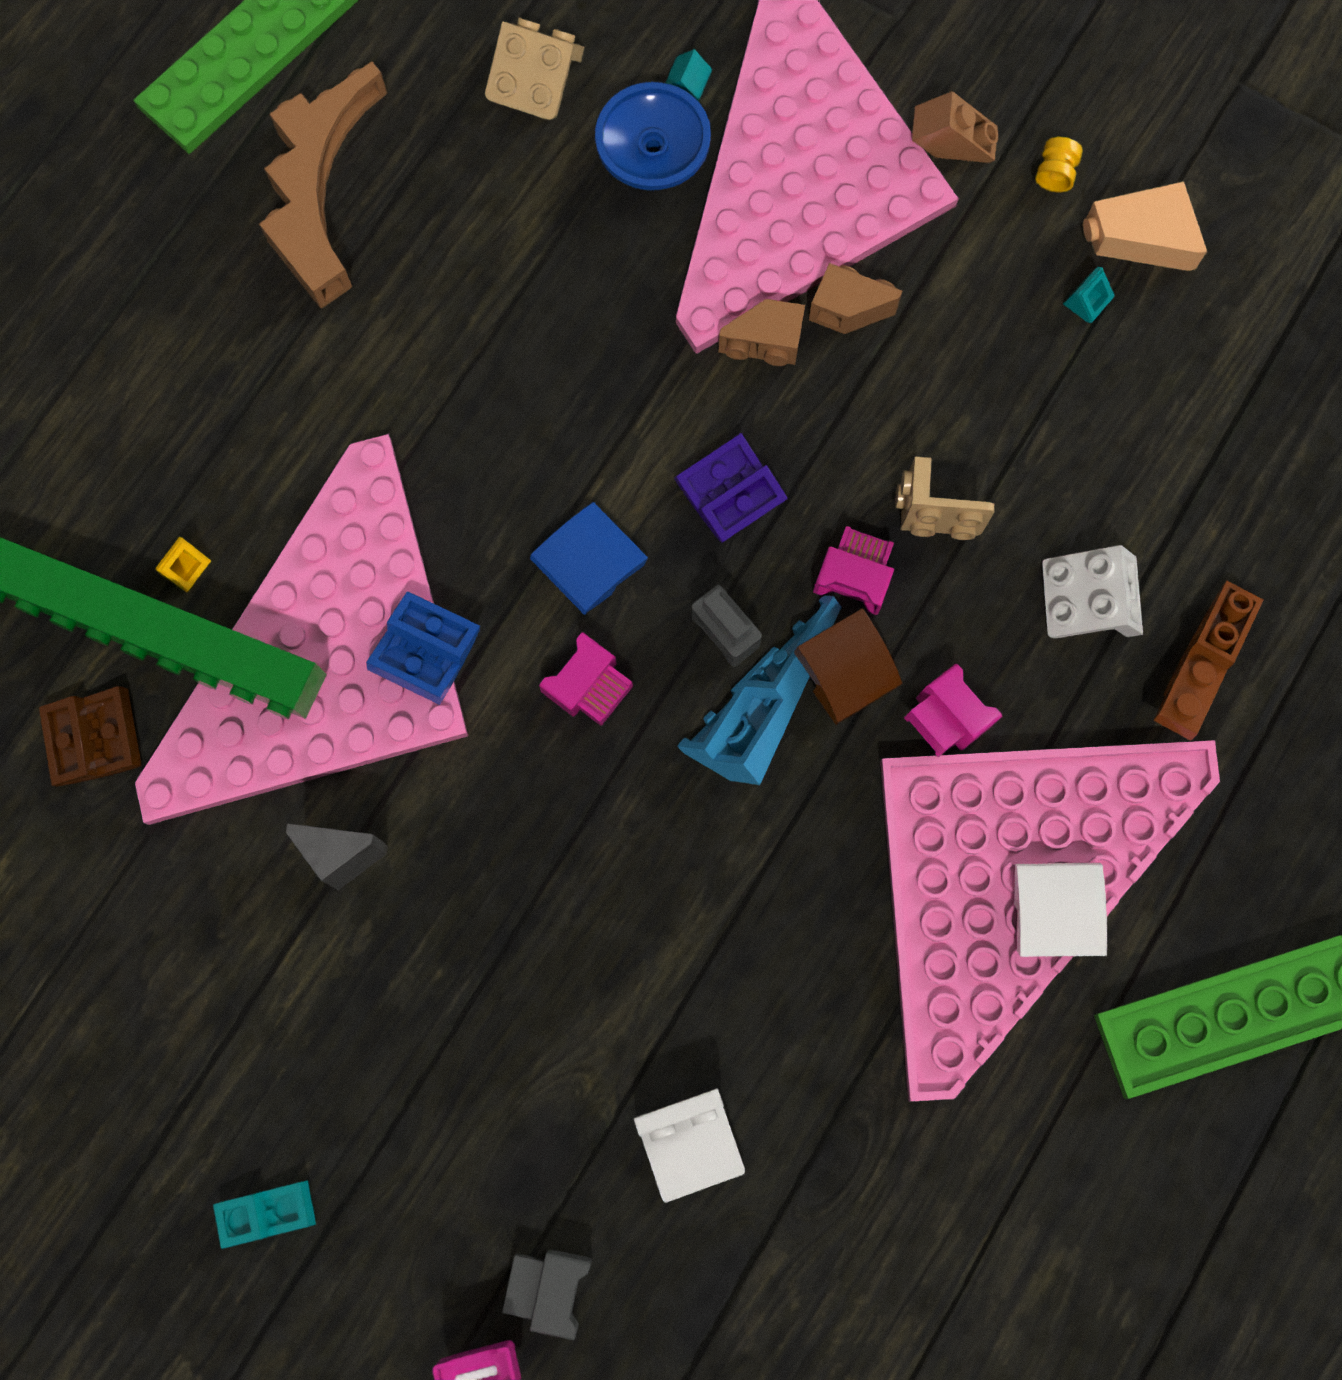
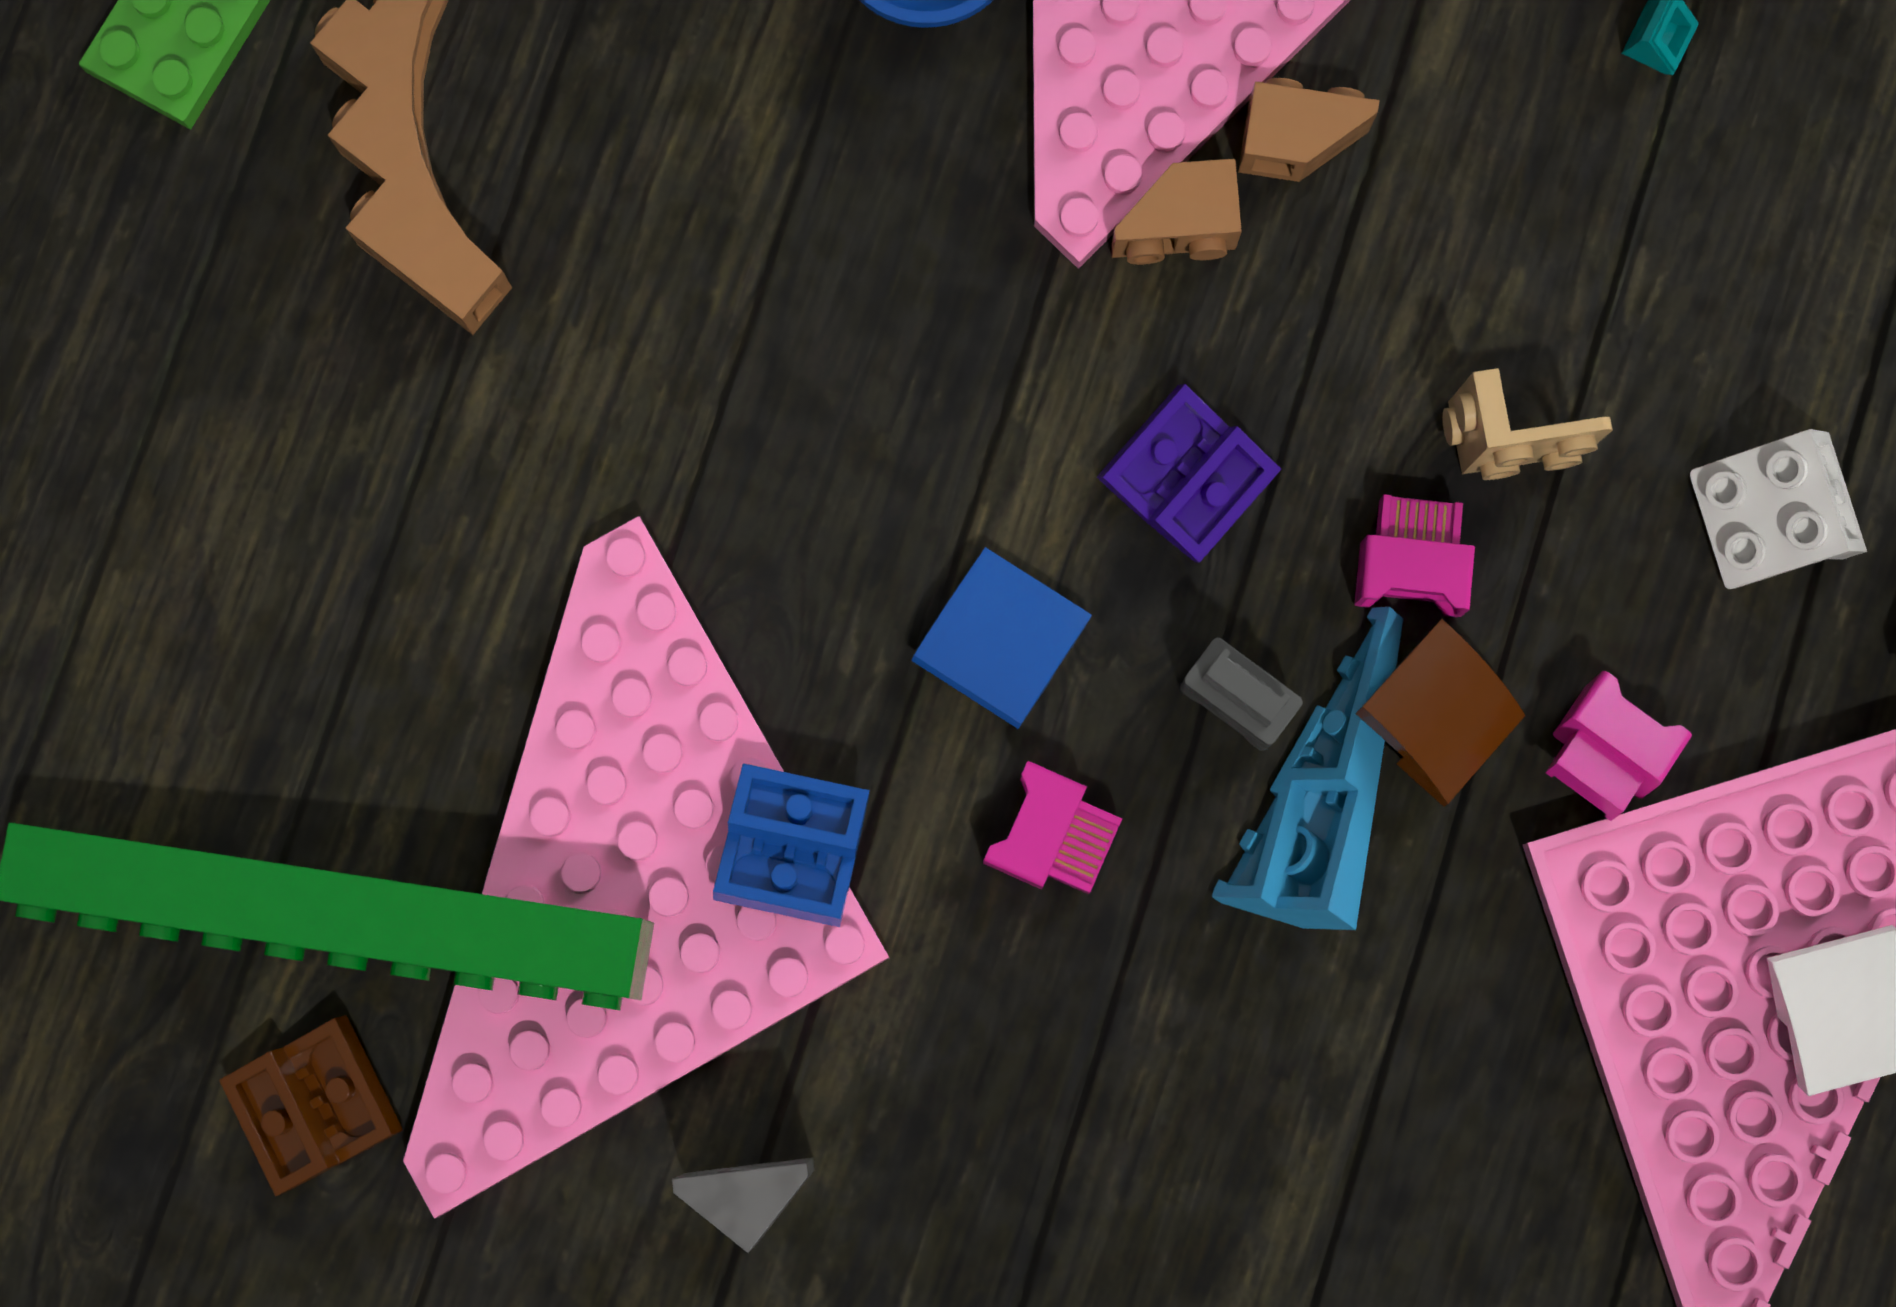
camera: 15 degrees left, 5 degrees up
yellow slope [155,536,211,592] -> none

